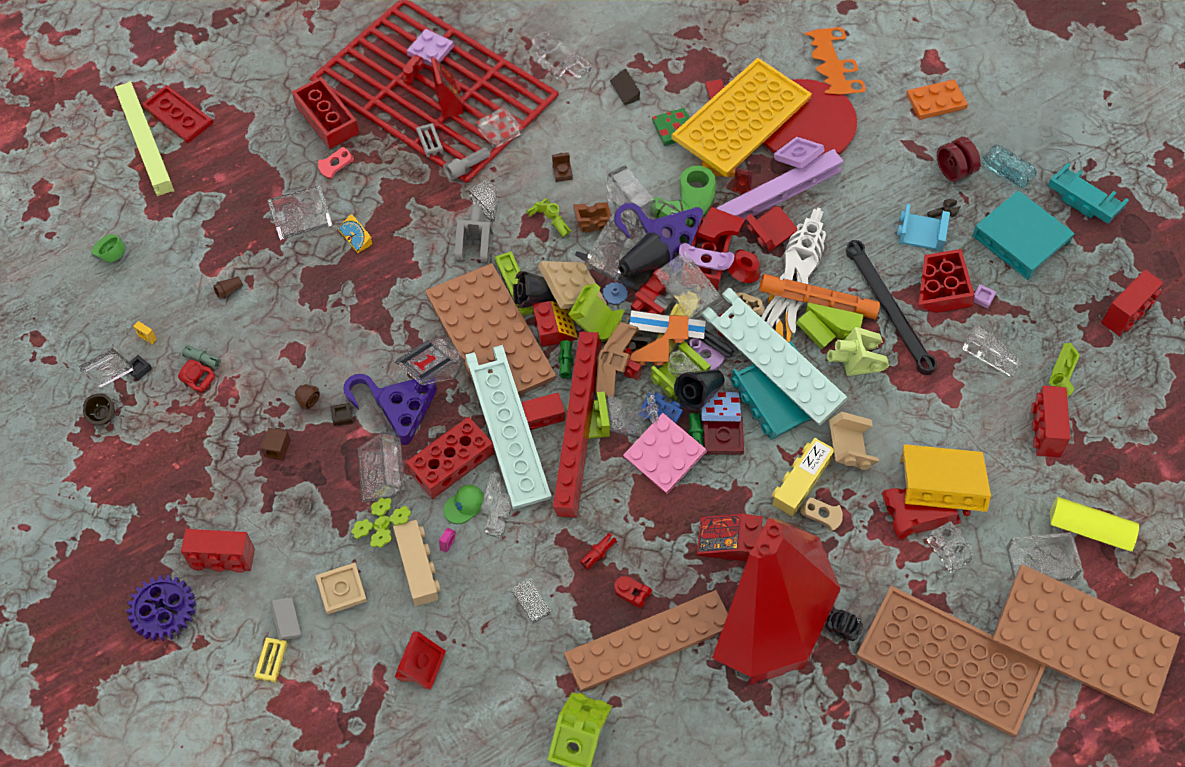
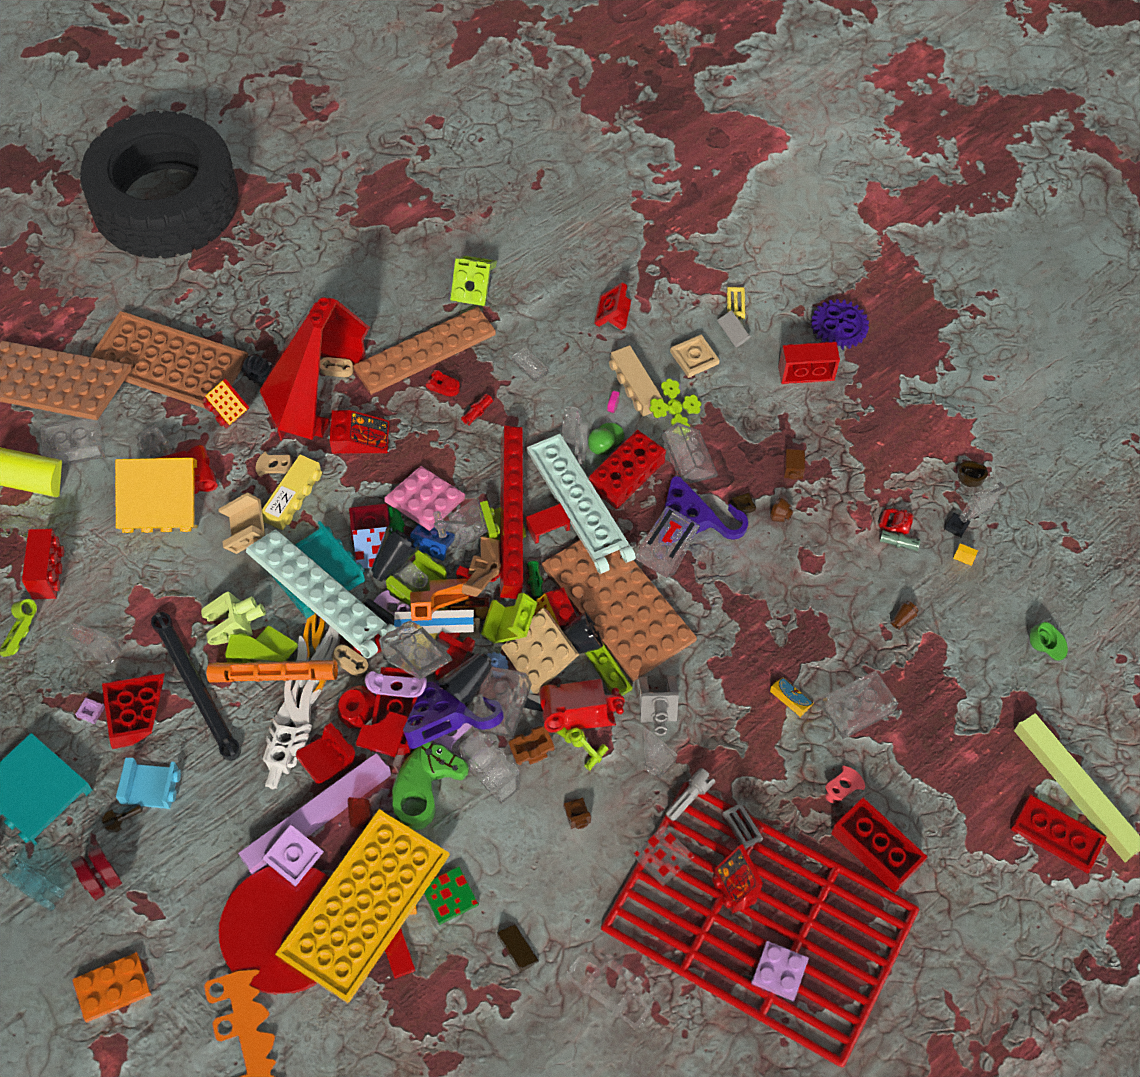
camera: 170 degrees right, 0 degrees up
red plate [403,54,424,85] -> none
none -> slope [203,379,250,429]
none -> red piece [539,679,625,732]

